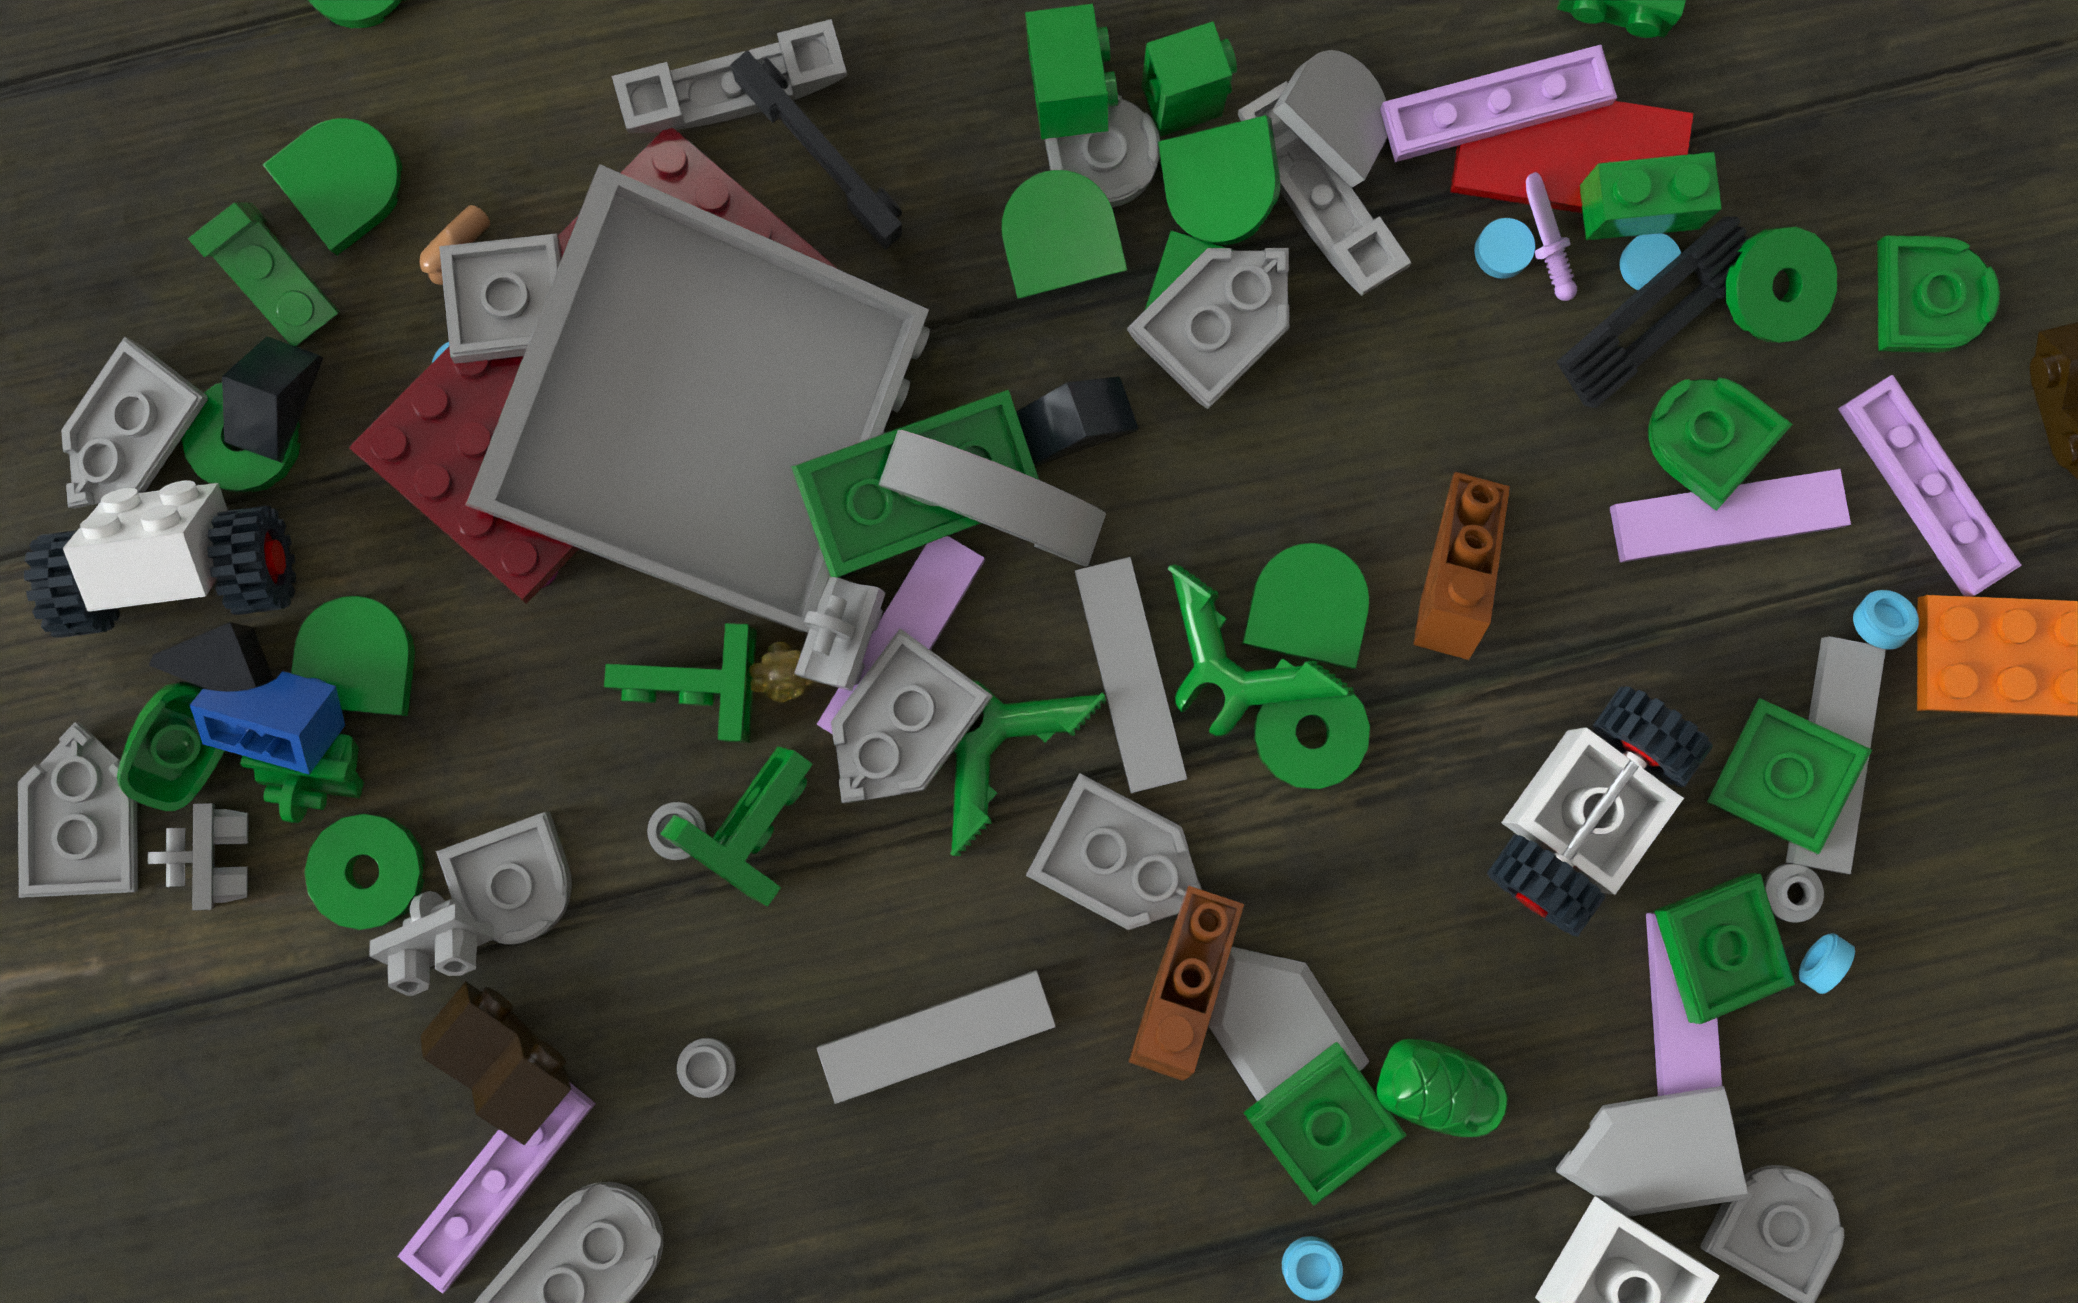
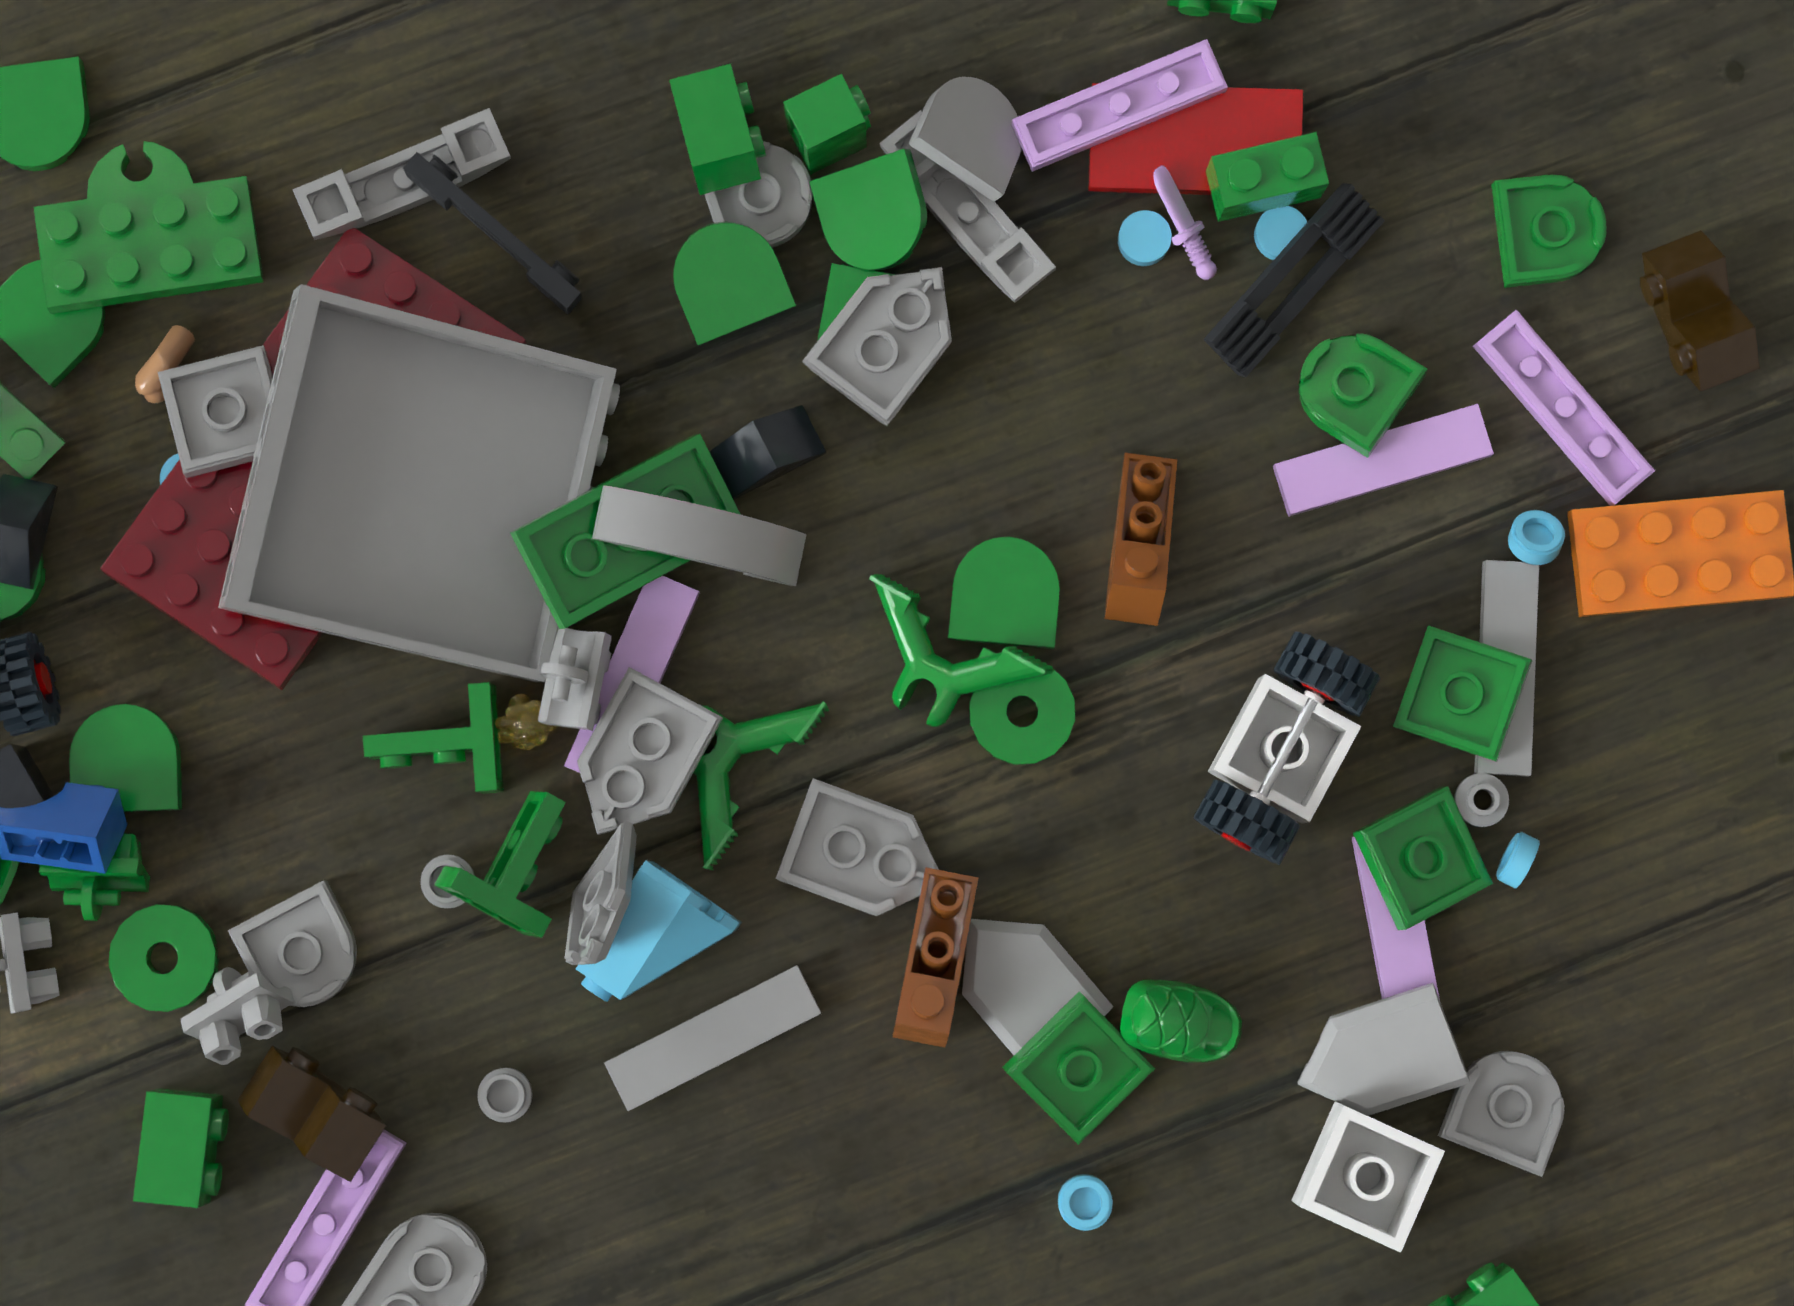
camera: 10 degrees left, 0 degrees up
light grey tile [1075,557,1187,793] -> none
green tile [1726,227,1837,343] -> none
none -> green plate [33,141,264,314]
none -> green brick [133,1088,229,1208]
none -> light grey tile [565,820,637,965]
none -> medium azure slope [576,860,742,1002]

